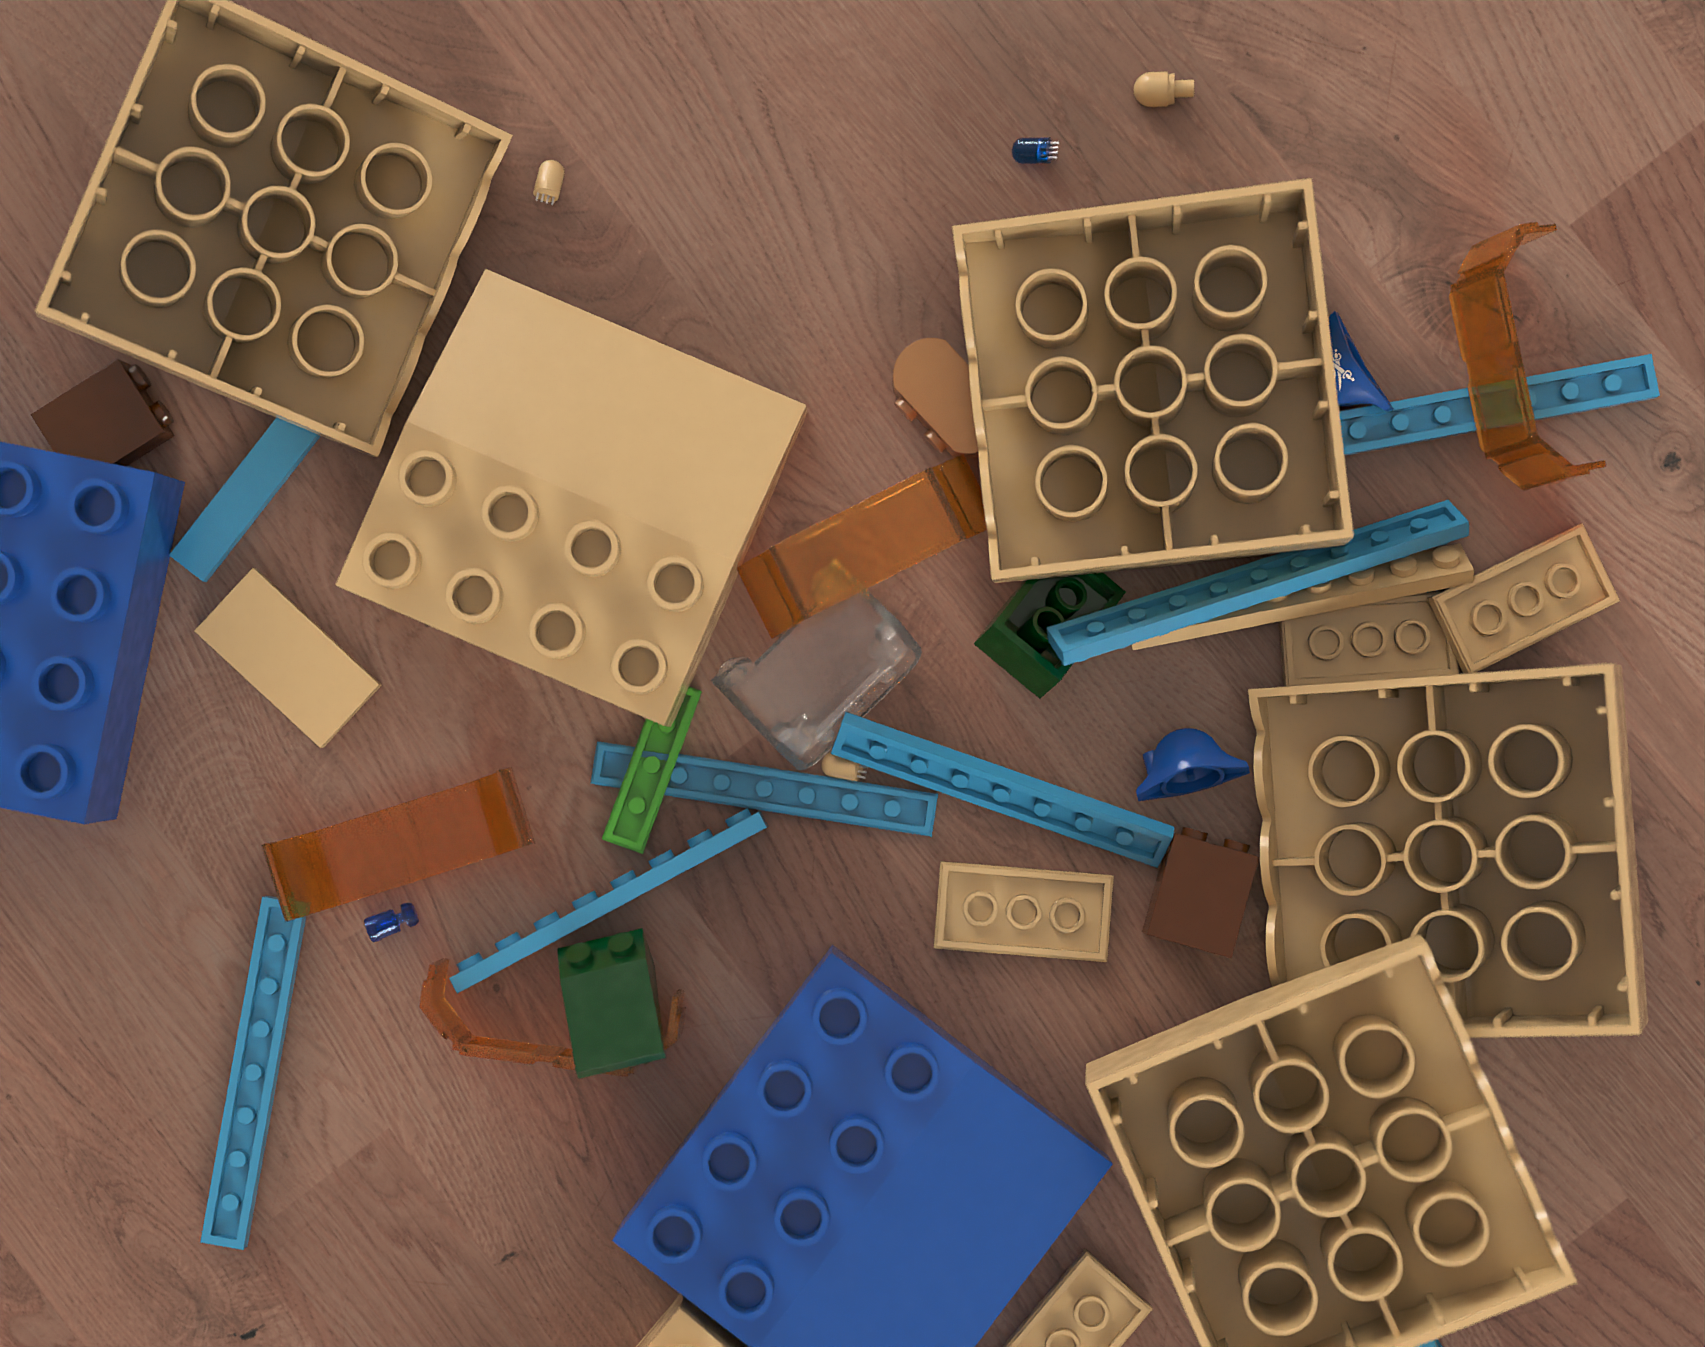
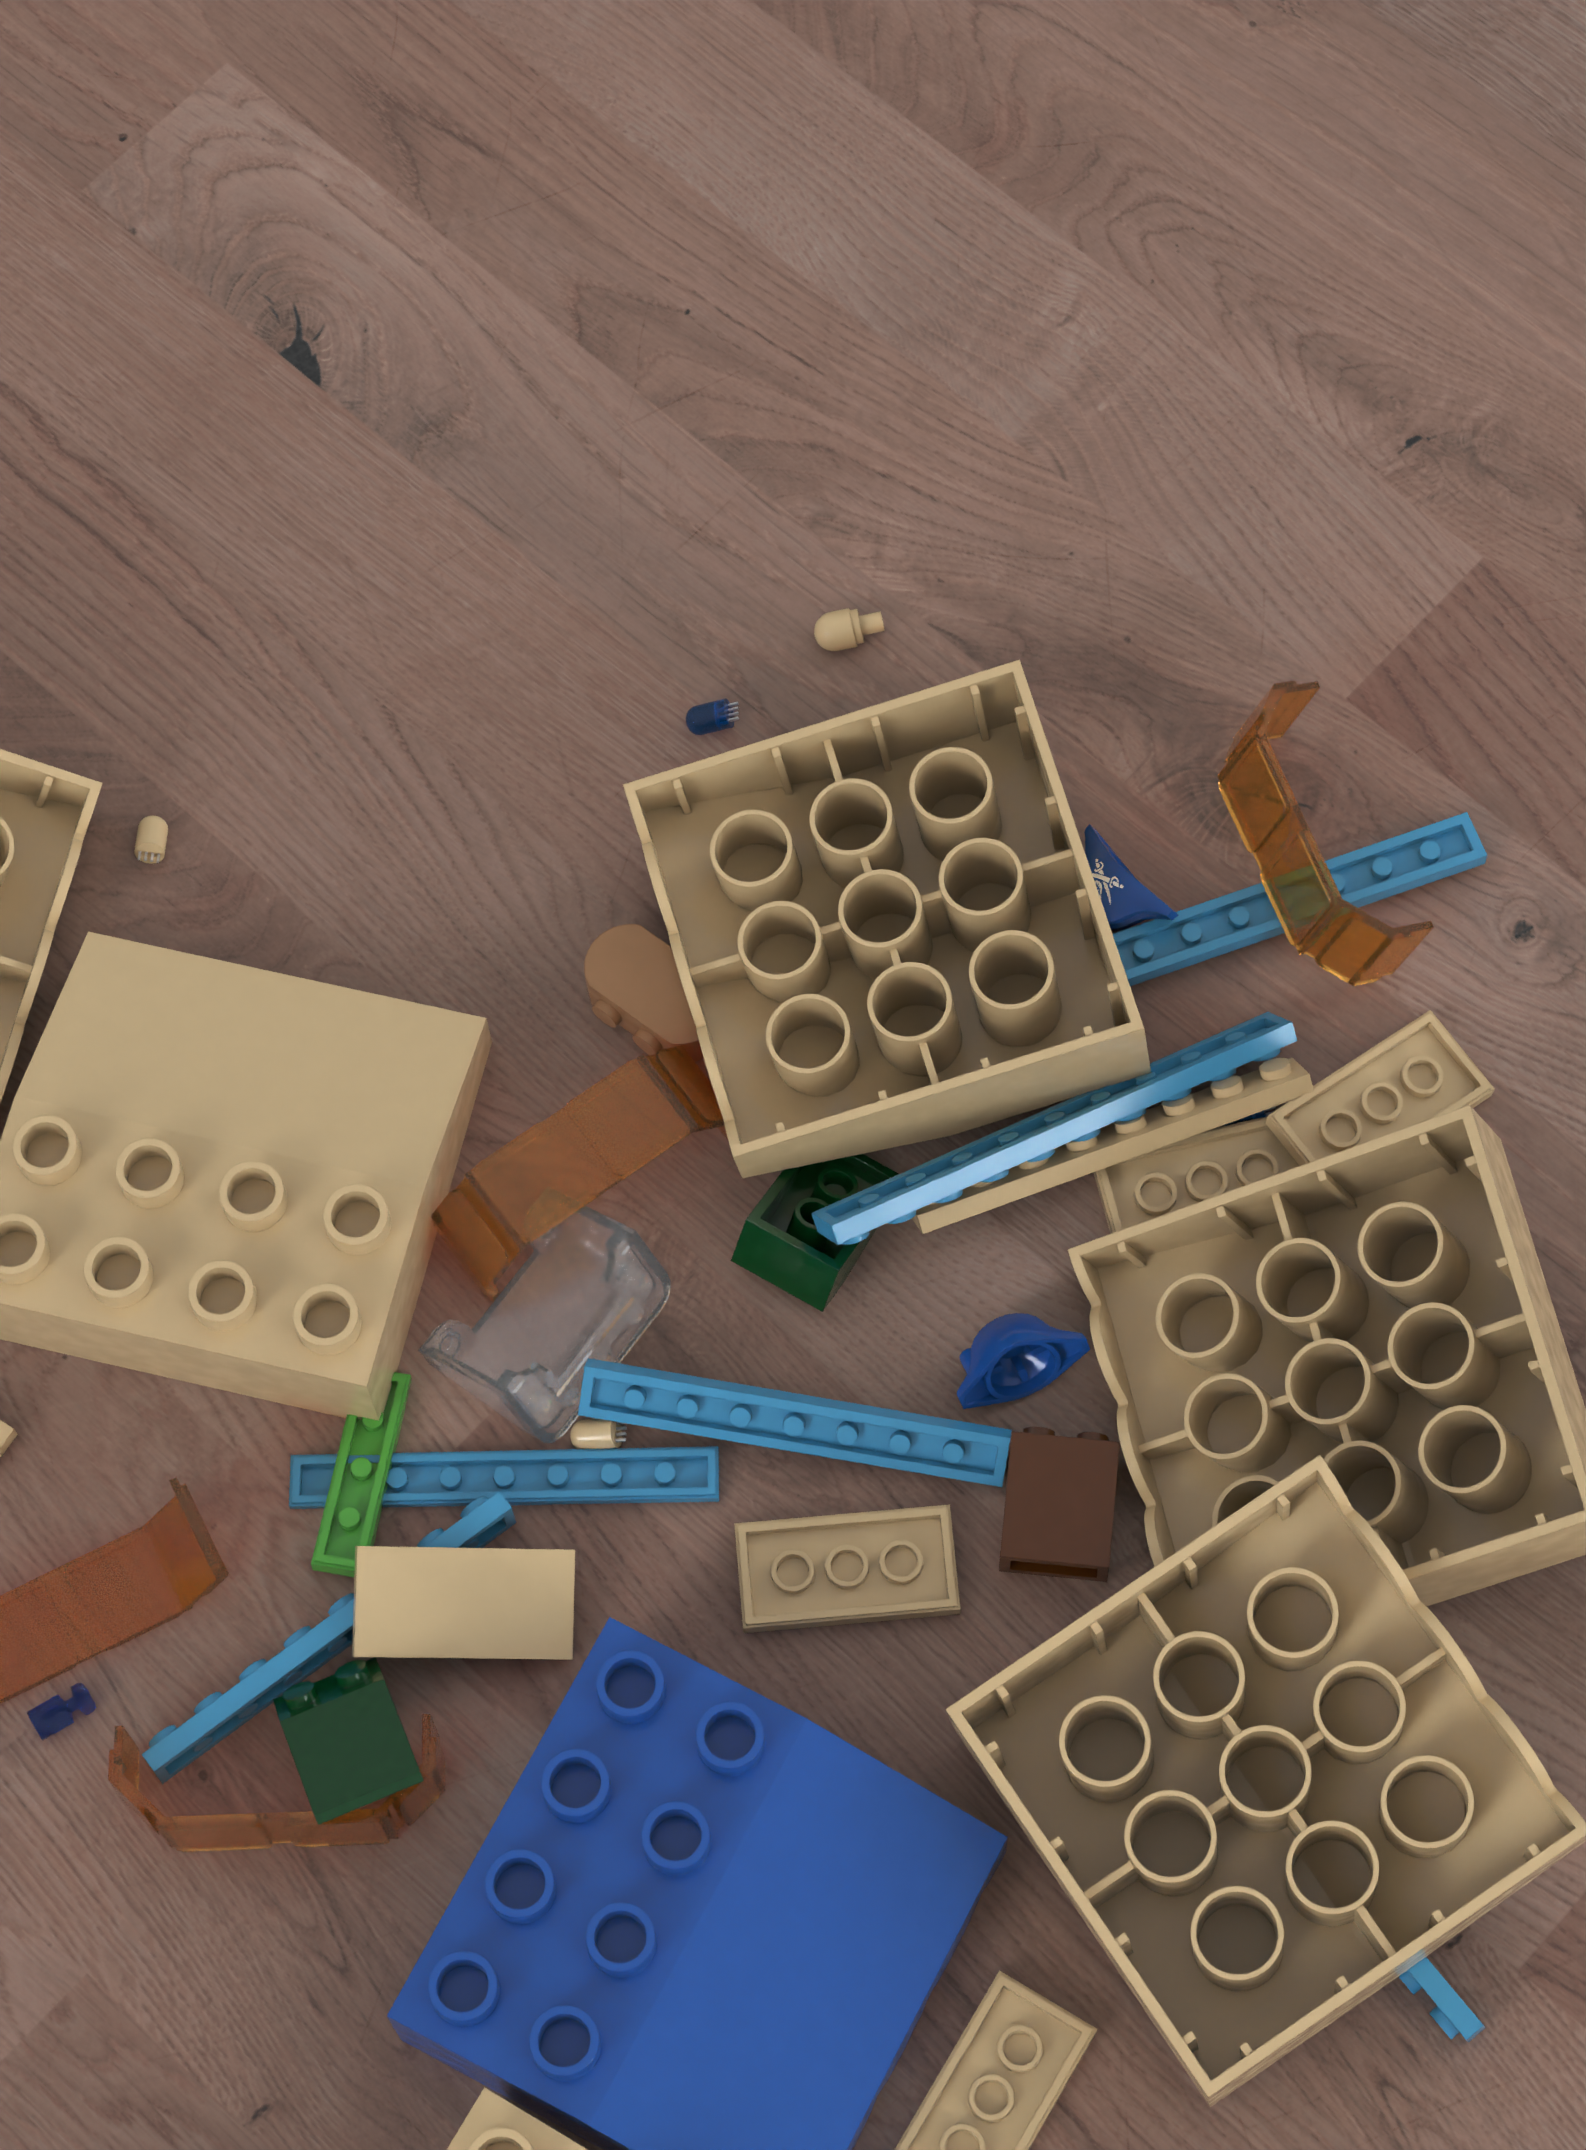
camera: 10 degrees left, 20 degrees down
none -> tan tile [352,1546,575,1660]

